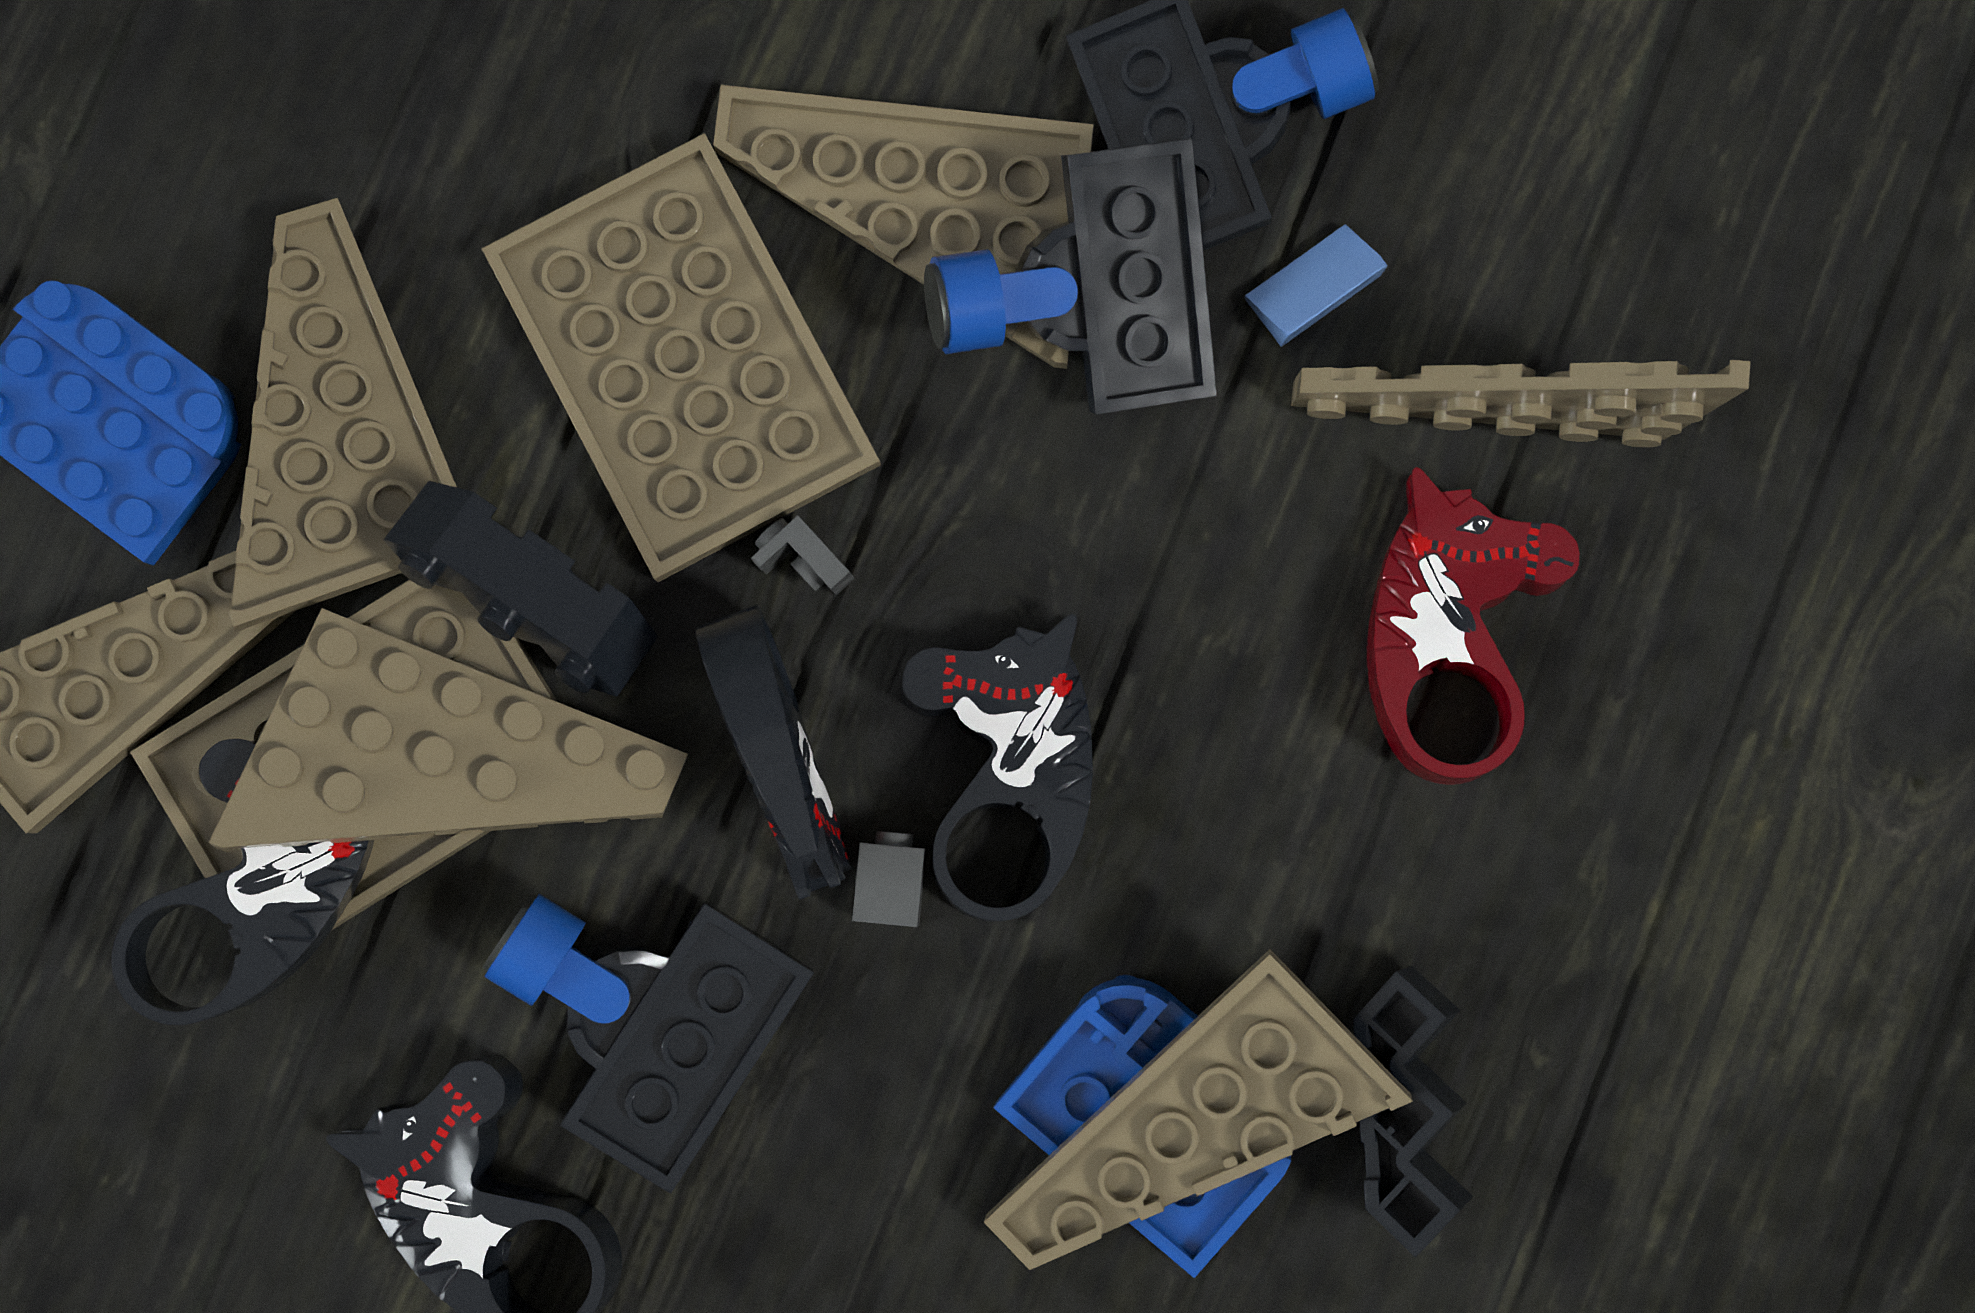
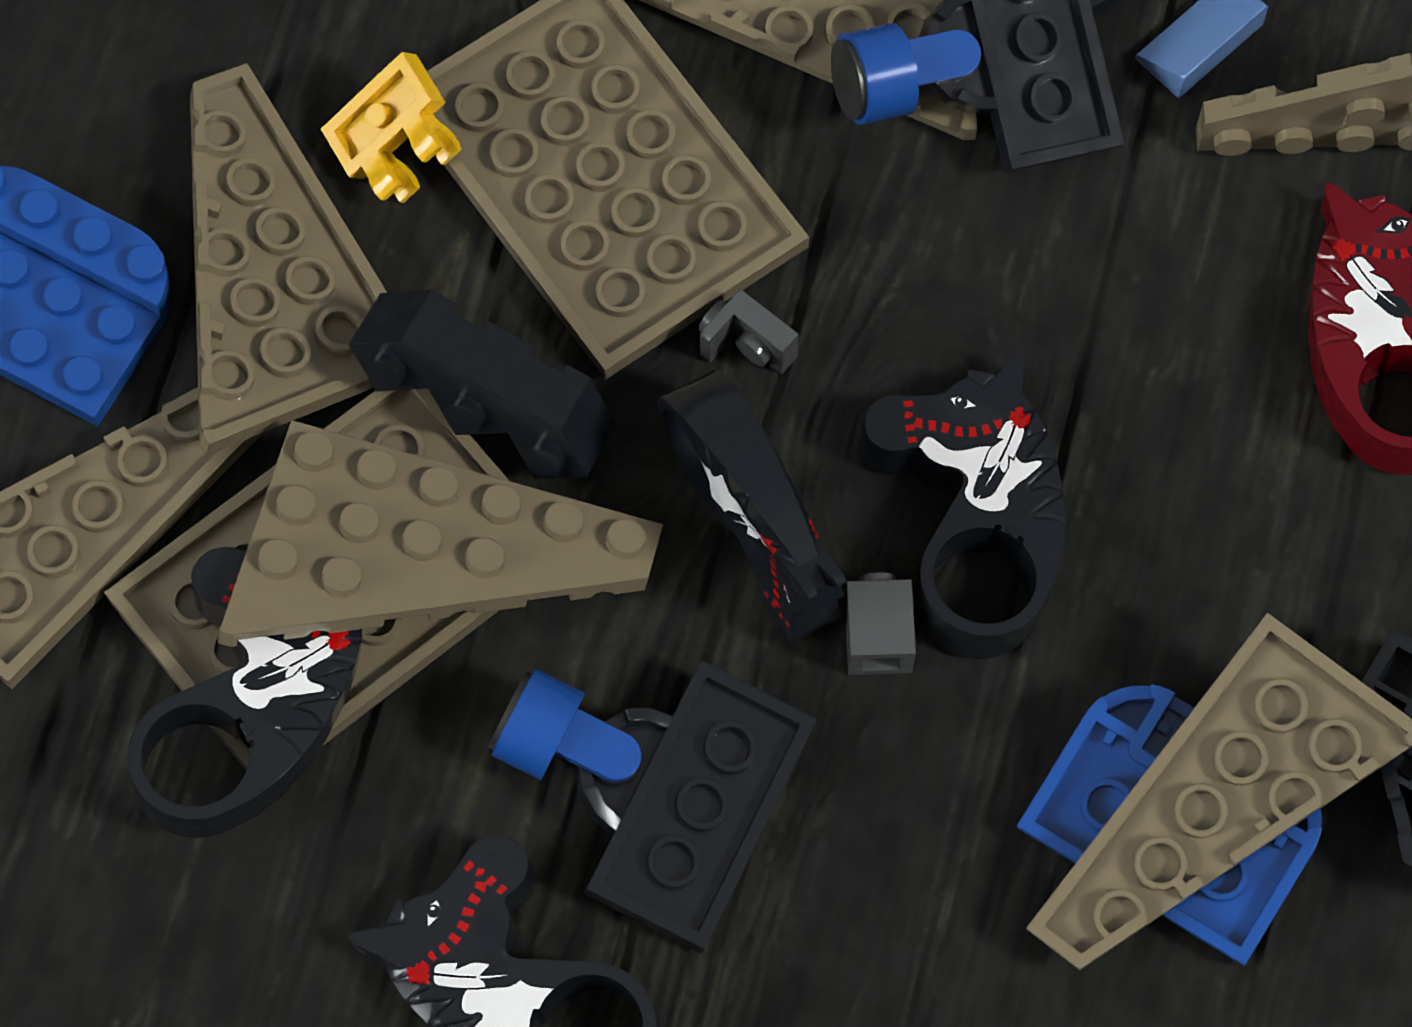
camera: 10 degrees left, 15 degrees down
none -> yellow plate [321,52,462,203]

